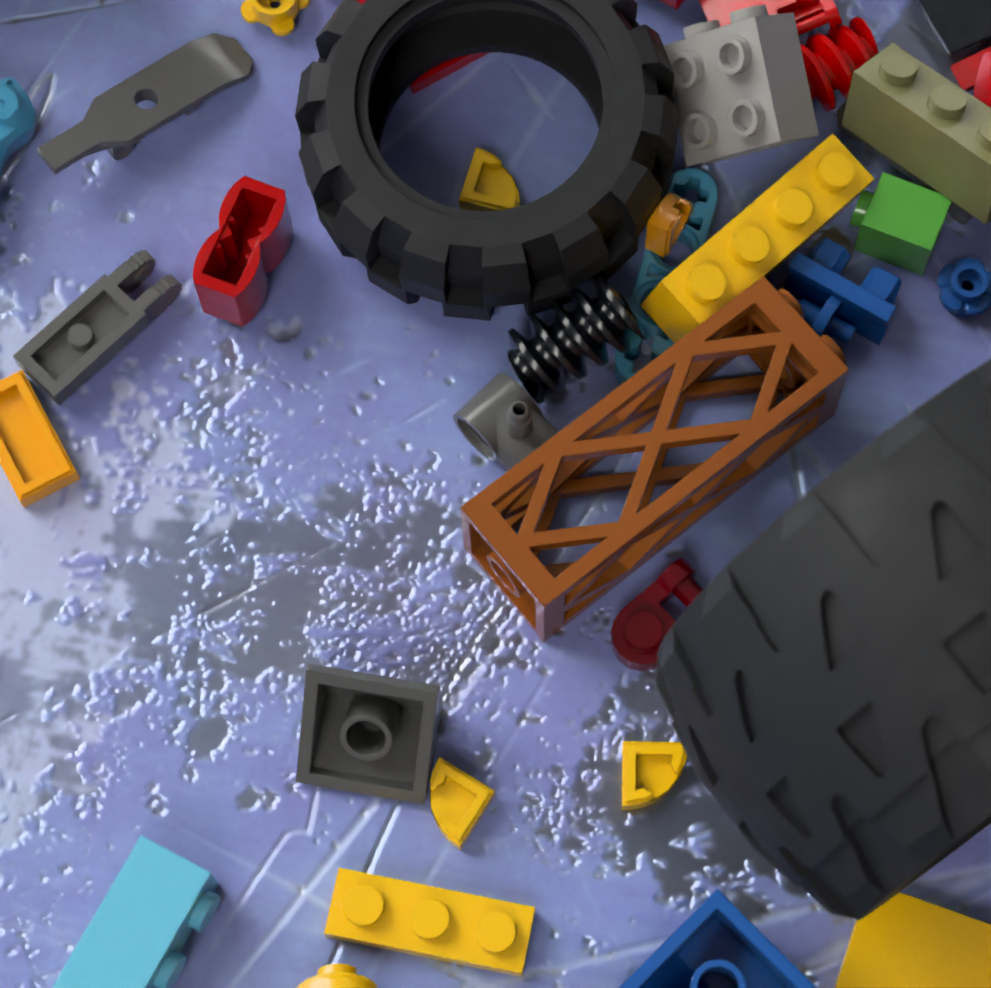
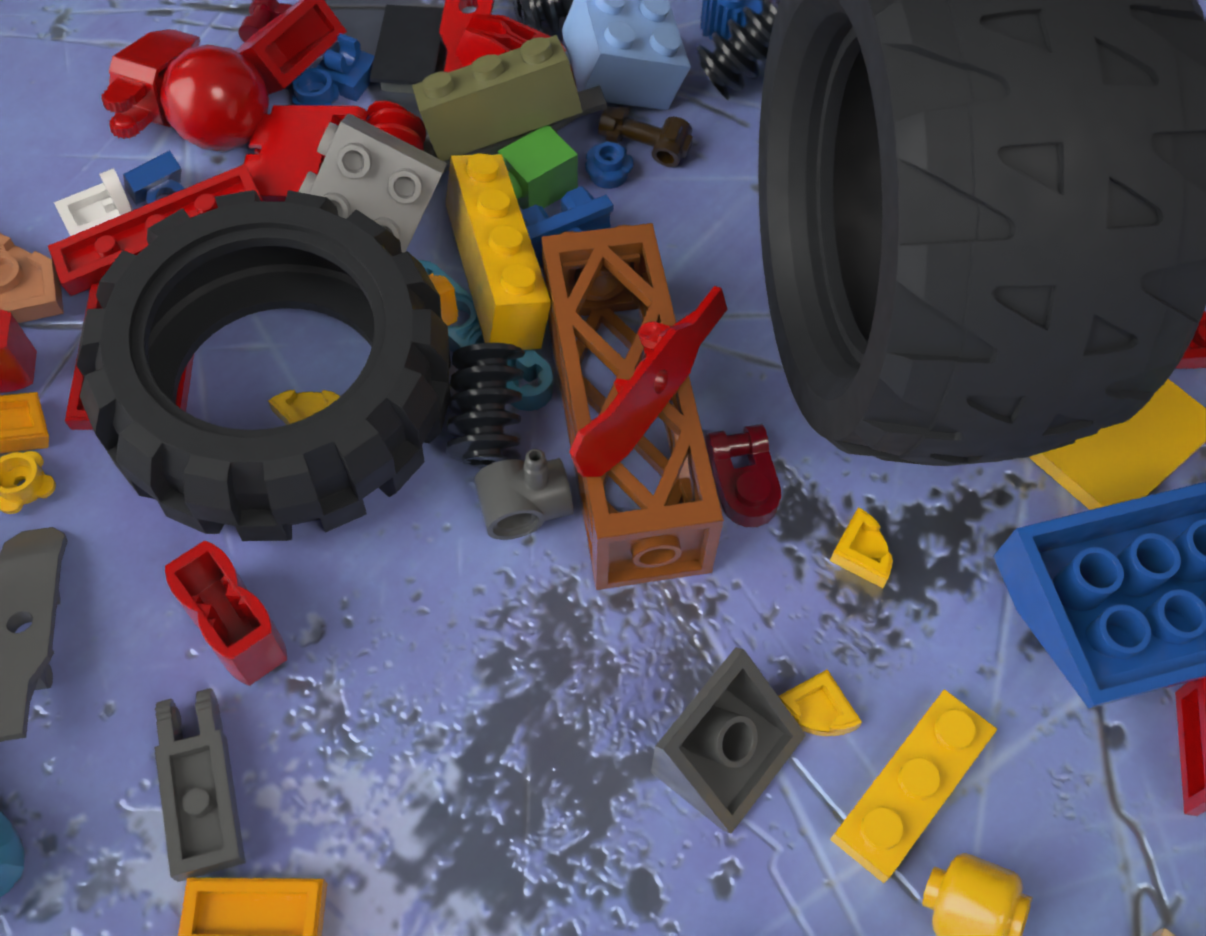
camera: 65 degrees left, 10 degrees down
none -> red piece [569,286,728,477]

